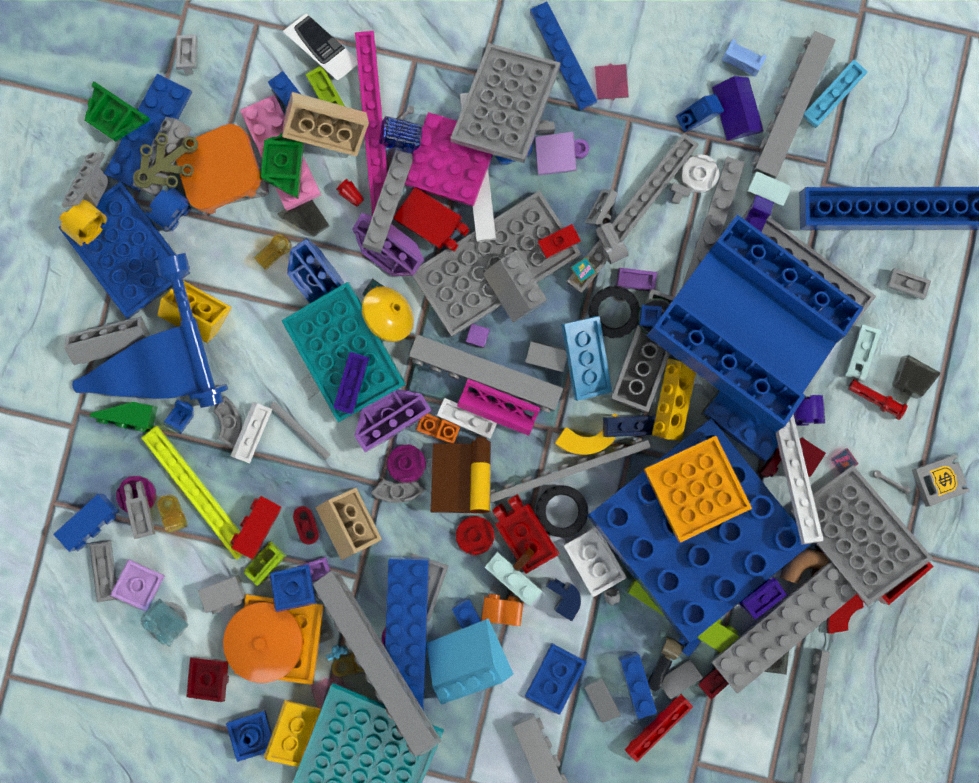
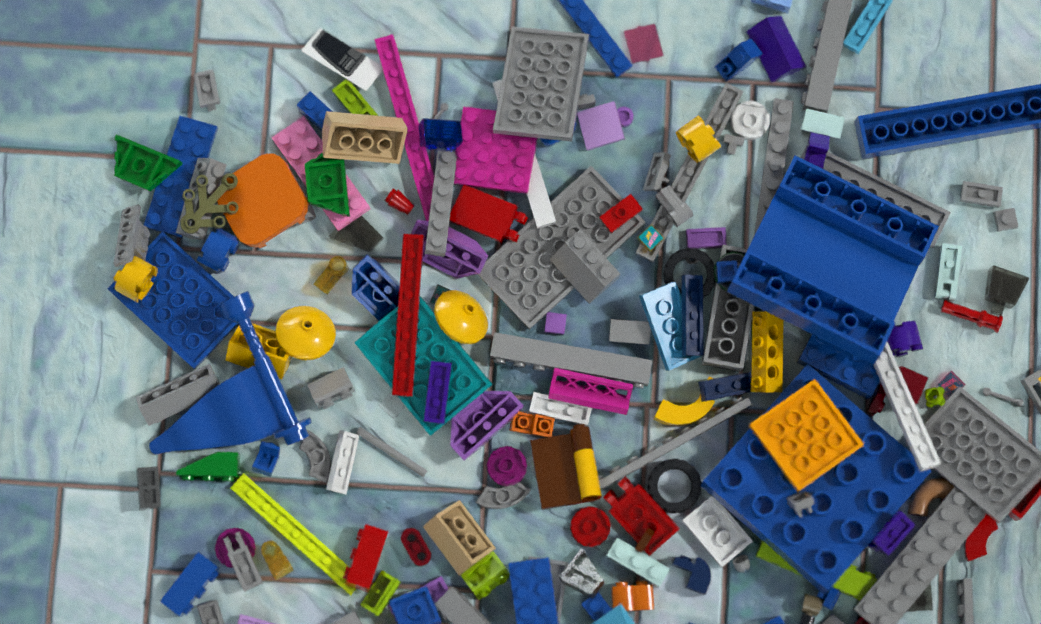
camera: 10 degrees left, 5 degrees down
none -> dark grey hinge [136,466,161,511]
none -> yellow dish [275,306,336,360]
none -> light grey slope [307,367,355,409]
none -> red tile [392,234,424,397]
none -> lime bracket [461,551,510,600]
none -> clear smoke wing [559,548,605,599]
none -> yellow brick [676,115,721,163]
none -> dark blue plate [681,275,704,356]
none -> light grey tile [787,490,815,517]
none -> lime plate [925,387,946,408]
none -> light grey plate [994,208,1019,232]

